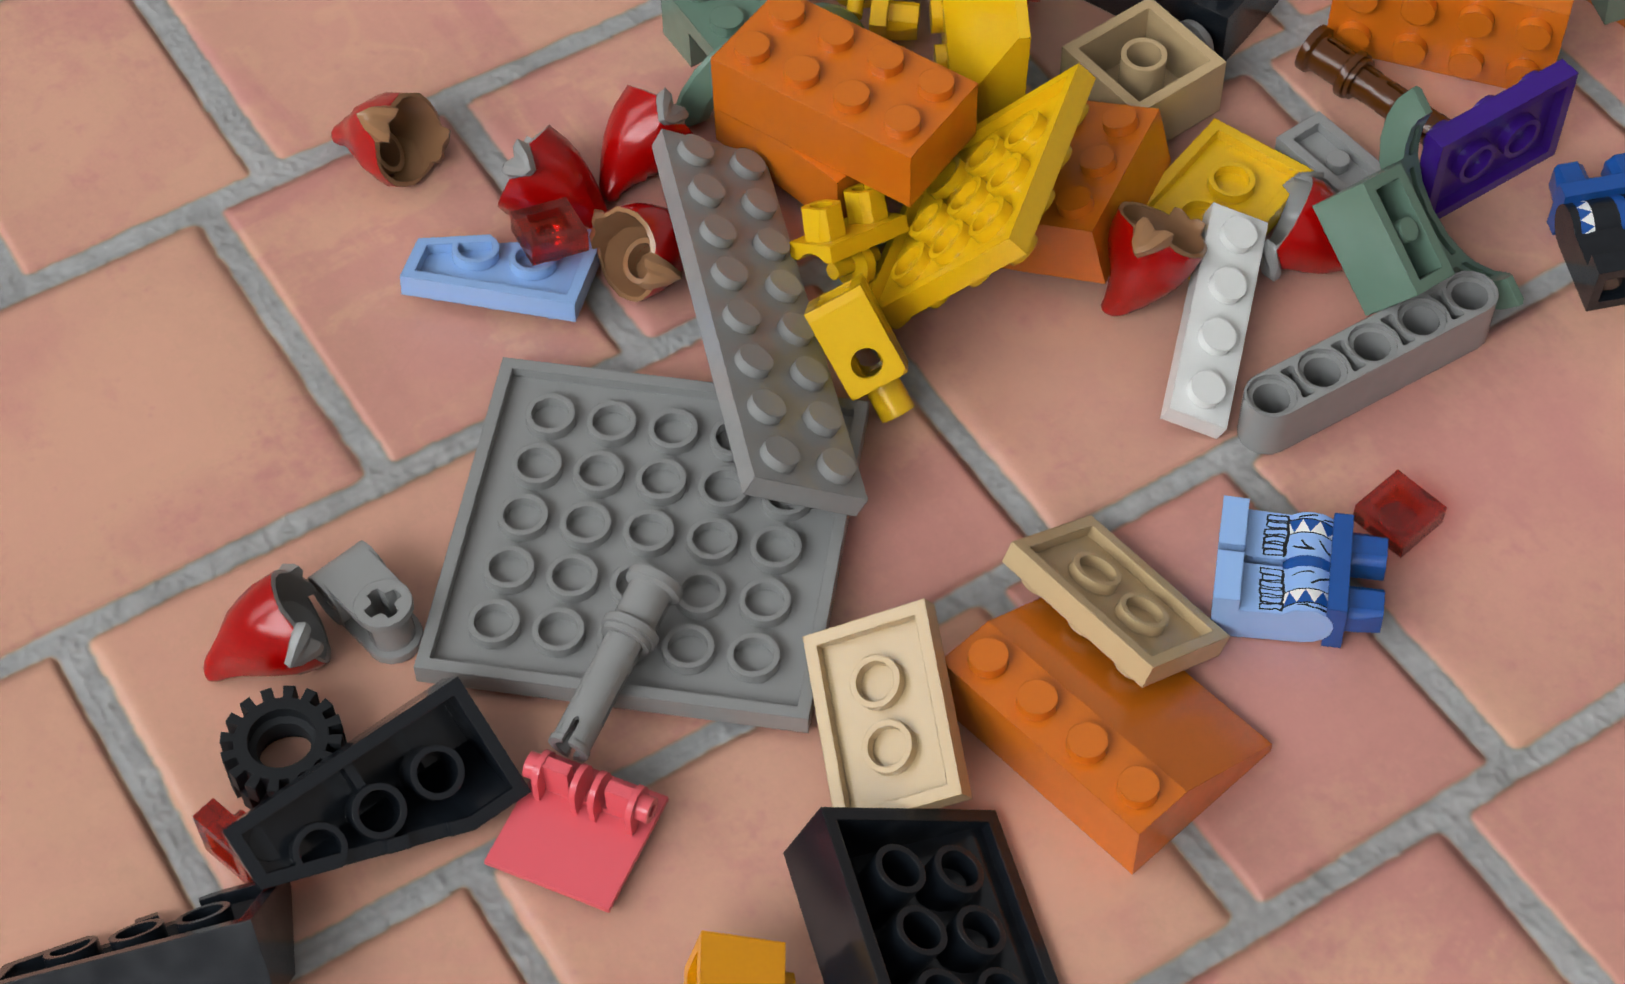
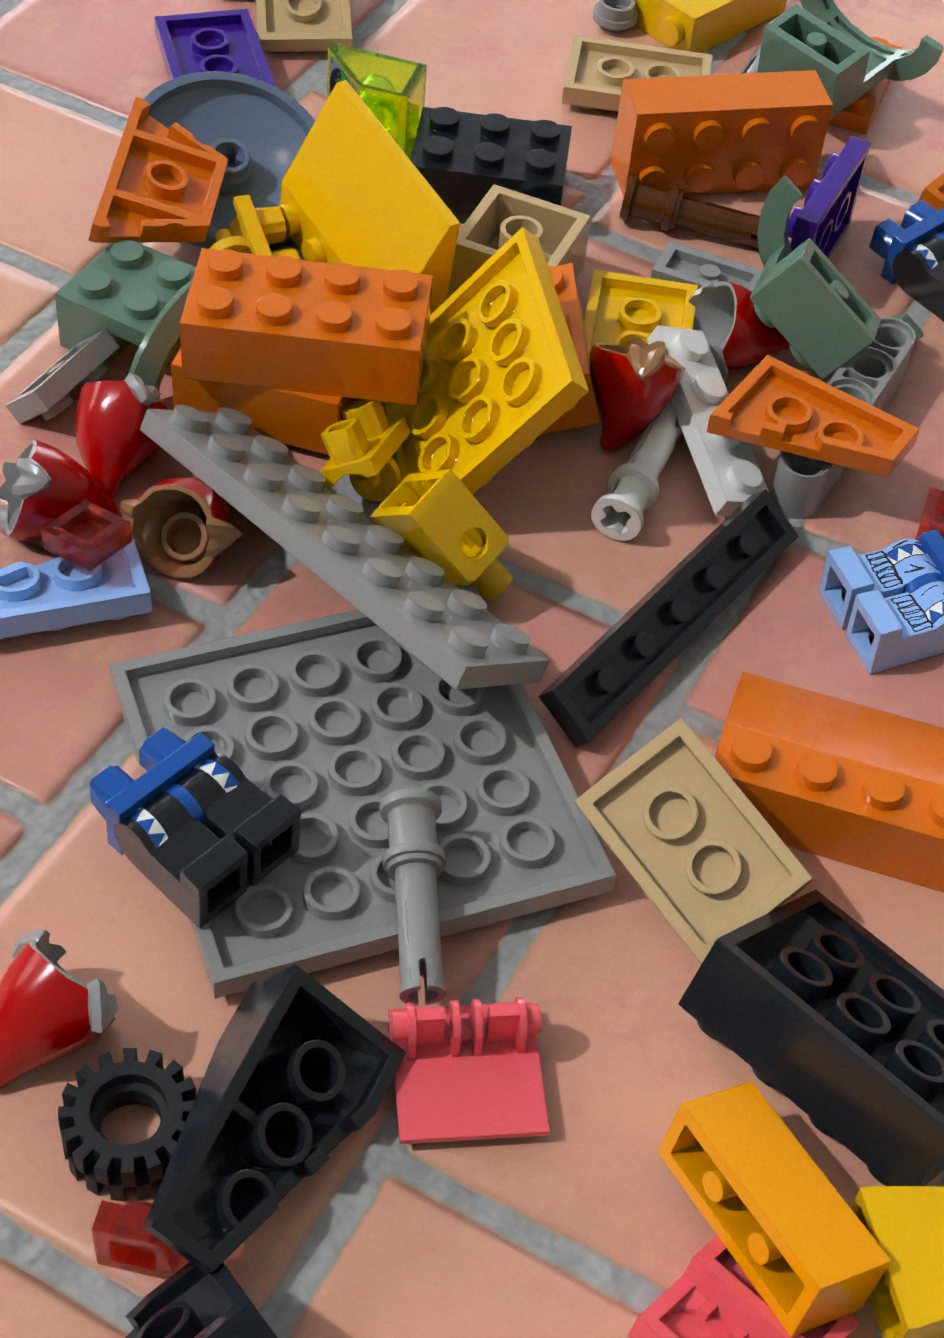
camera: 35 degrees left, 5 degrees down
light grey piece [307,540,424,664] -> none
tan plate [1002,515,1230,688] -> none
none -> light grey plate [6,329,119,424]
none -> black hips [89,727,301,929]
none -> black plate [538,489,799,747]
none -> white pin [591,403,683,541]
none -> orange wing [706,355,920,477]

